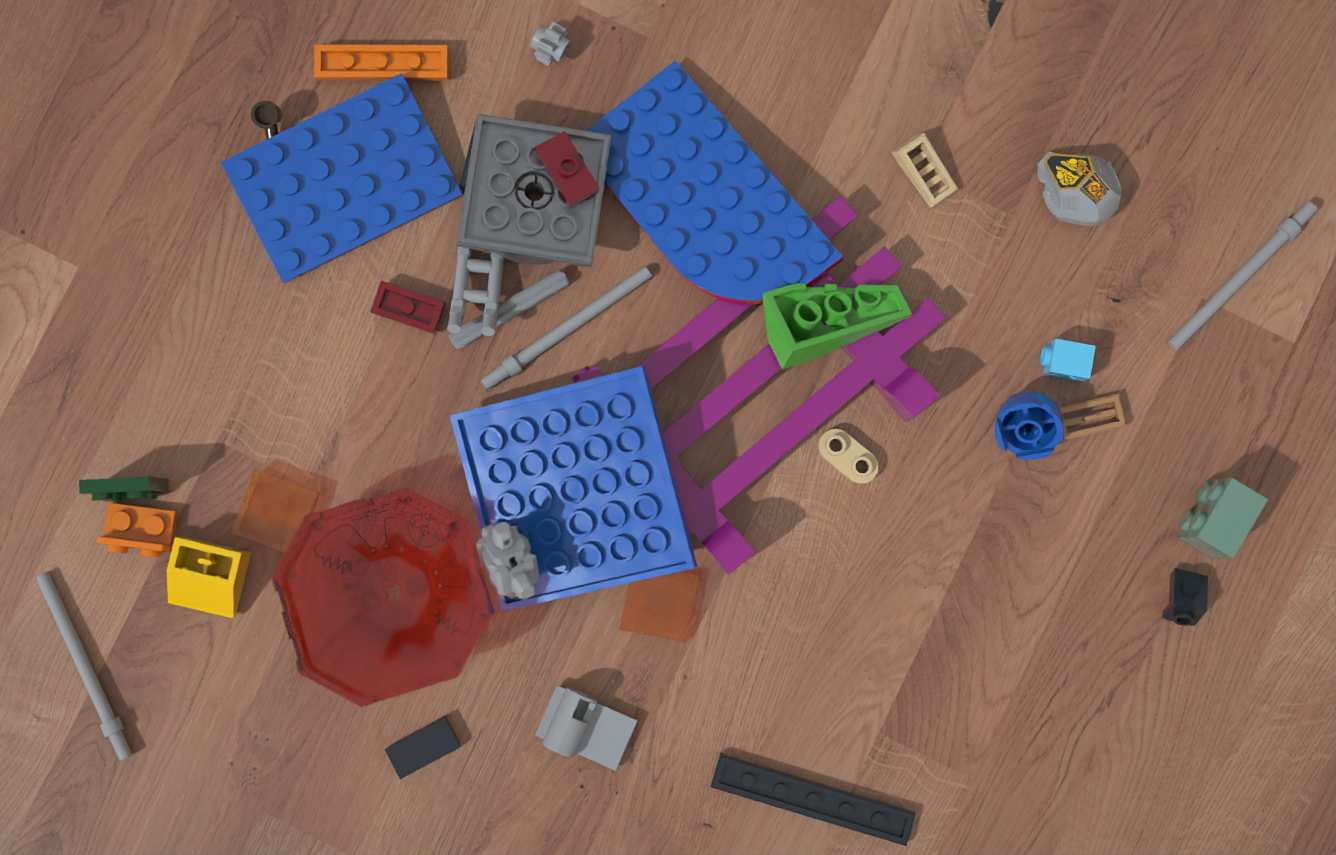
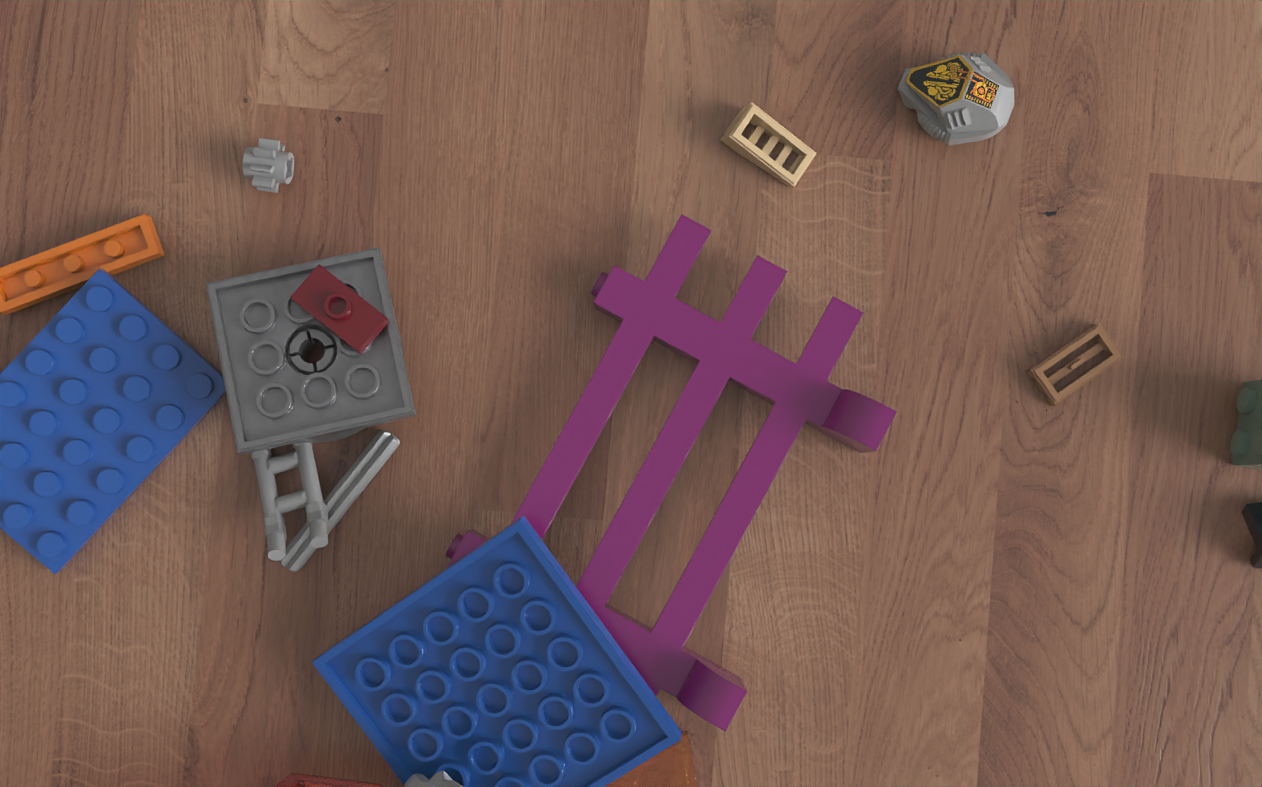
camera: 20 degrees left, 0 degrees up
dark red plate [370,281,446,335] -> none
light grey bar [480,266,652,390] -> none
blue plate [586,60,843,304] -> none
bright green wedge [762,283,912,370] -> none
tan plate [818,429,878,484] -> none
blue cylinder [995,391,1064,460] -> none
medium azure brick [1040,339,1096,382] -> none
light grey bar [1167,201,1318,351] -> none

